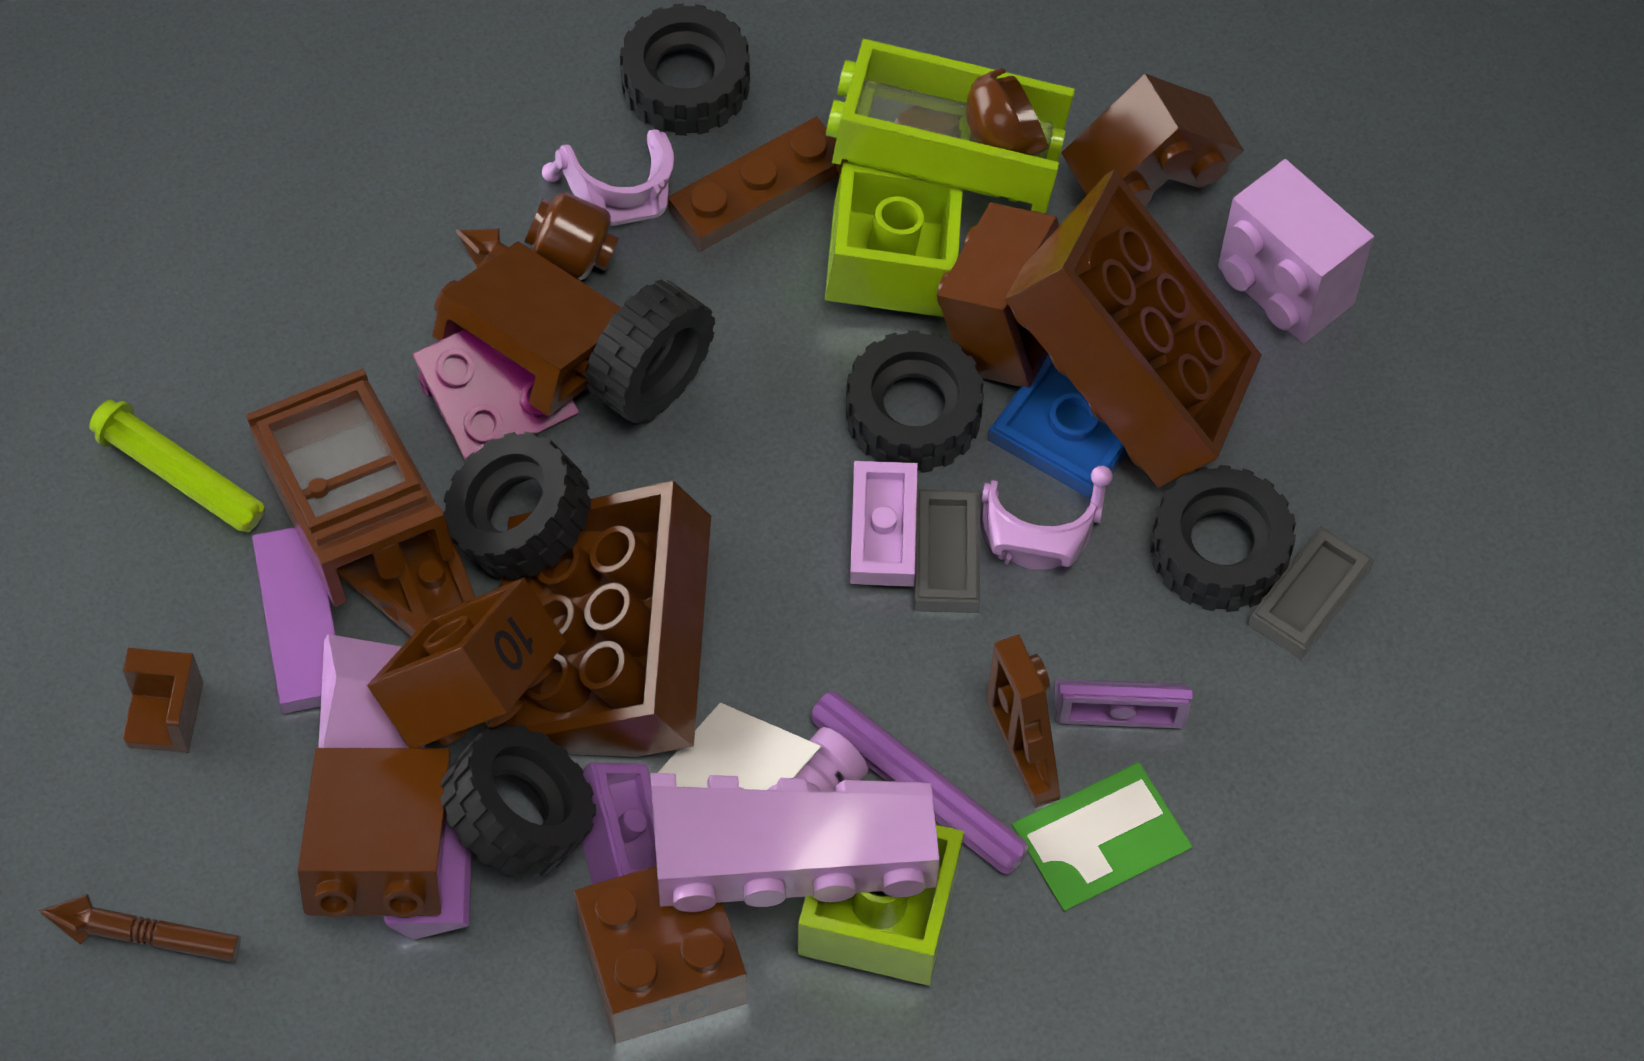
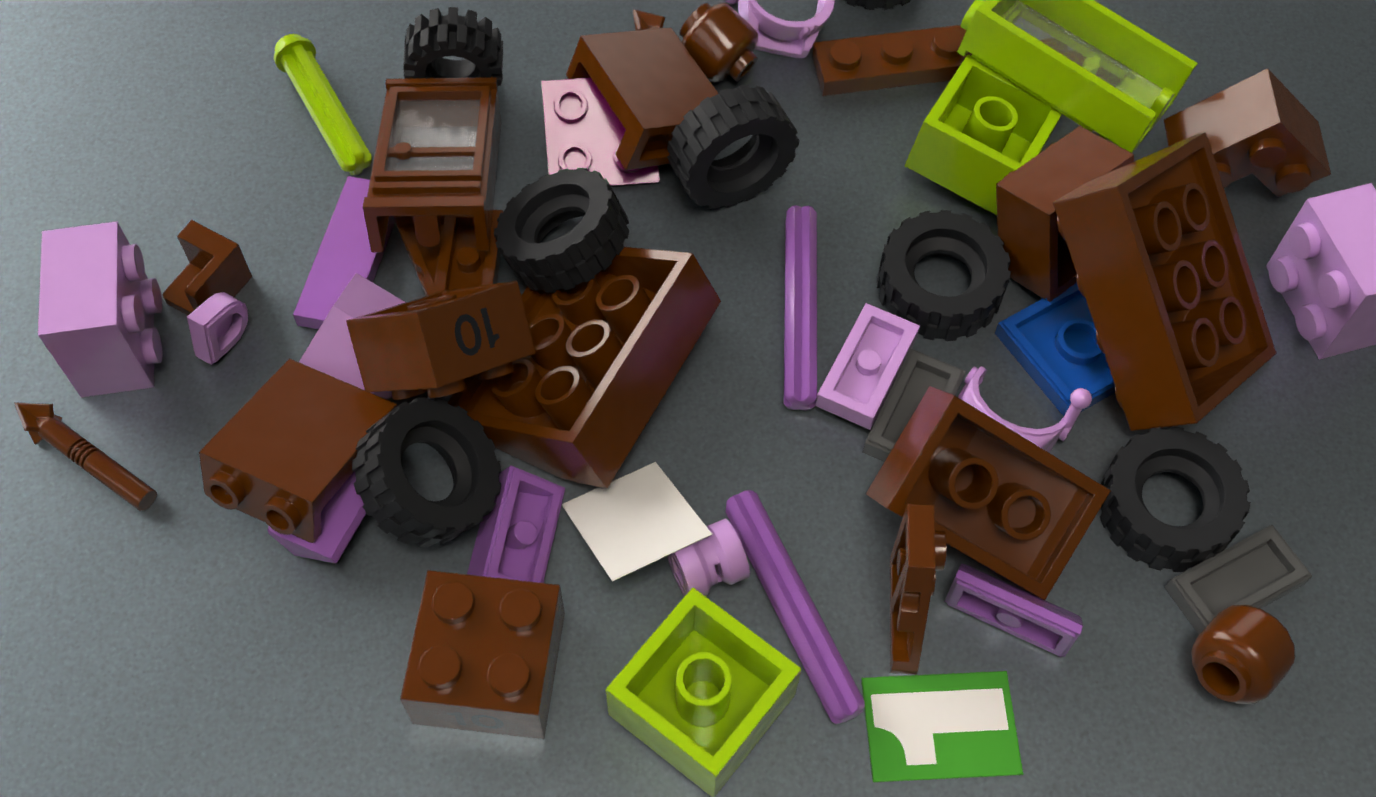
camera: 25 degrees right, 0 degrees up
lavender wedge [651,773,939,912] -> none
reddish brown hair [966,68,1048,156] -> none
none -> lavender brick [38,221,163,397]
none -> lavender tile [187,292,248,365]
none -> black tyre [403,7,503,86]
none -> medium lavender axle [784,205,817,411]
none -> reddish brown slope [866,386,1111,600]
none -> reddish brown head [1191,605,1295,704]

